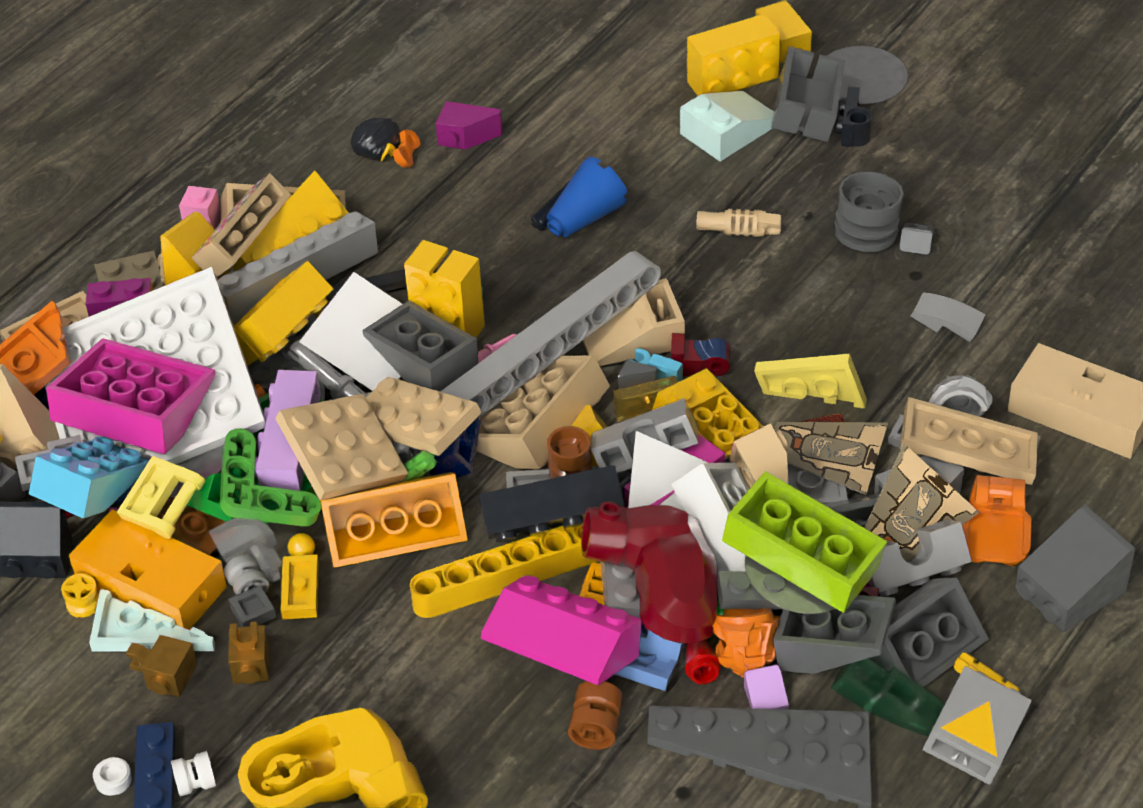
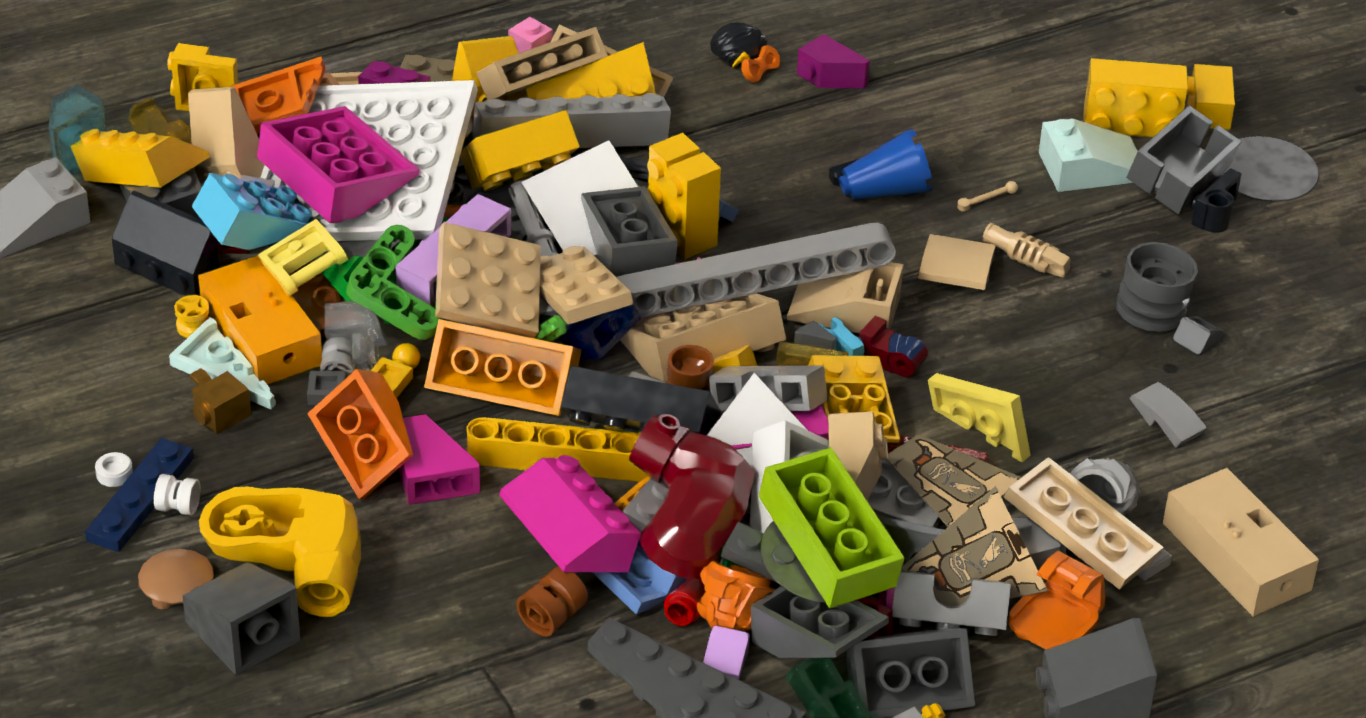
camera: 25 degrees right, 5 degrees down
pearl gold brick [228,622,269,684] -> none
none -> orange slope [307,369,413,500]
none -> dark pink slope [398,414,480,505]
none -> tan slope [918,234,996,290]
none -> tan hinge [957,181,1018,211]

